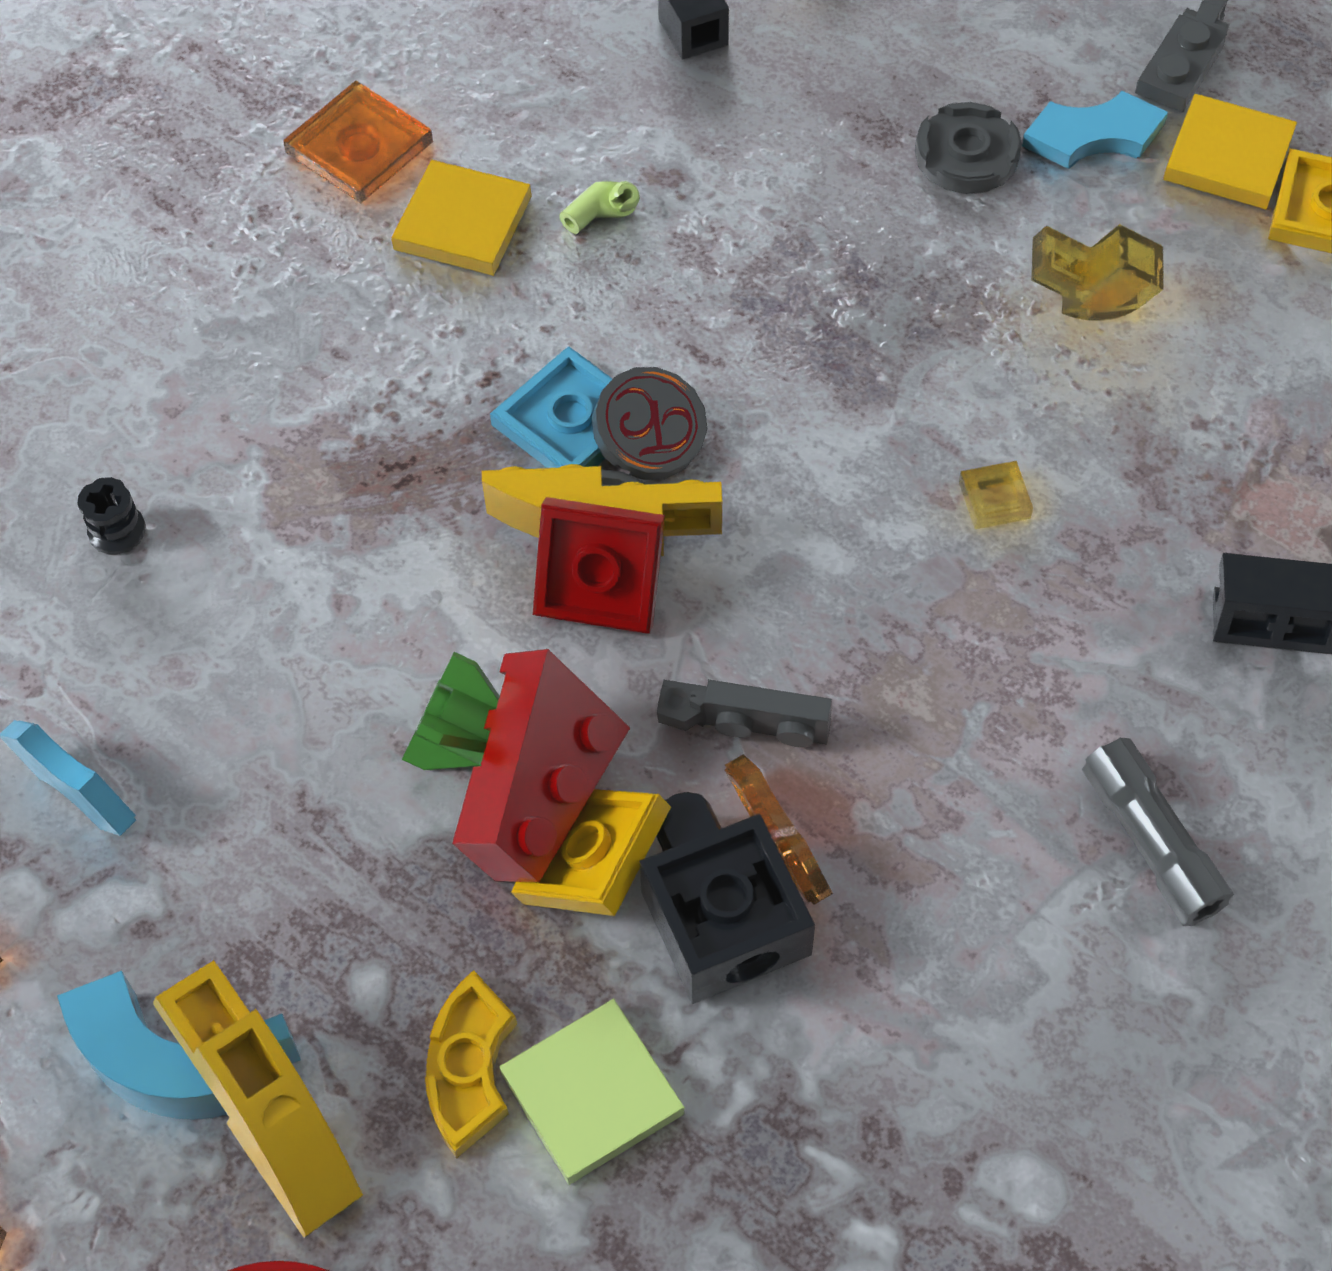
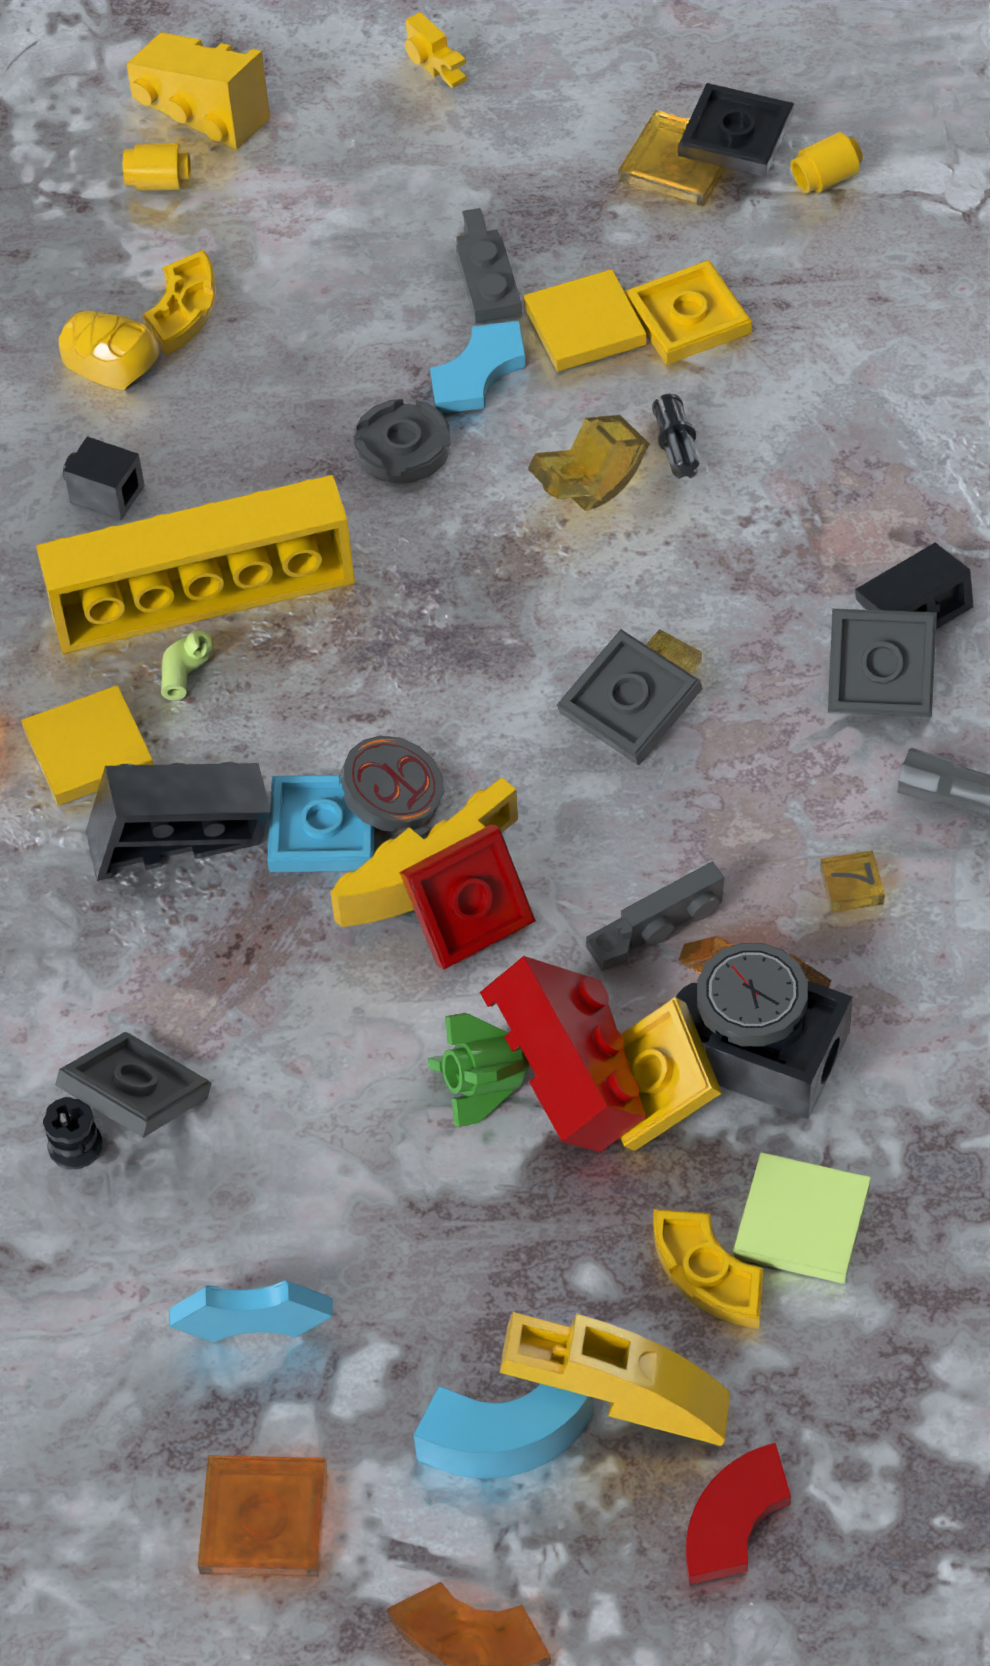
camera: 40 degrees left, 5 degrees down
none -> yellow brick [36,475,355,654]
none -> dark grey tile [55,1032,212,1138]
none -> black wedge [86,762,271,881]
none -> dark grey tile [557,629,703,765]
none -> black axle [652,393,700,479]
none -> dark grey tile [697,943,808,1046]
none -> clear yellow tile [820,850,885,913]
none -> dark grey tile [828,608,937,718]

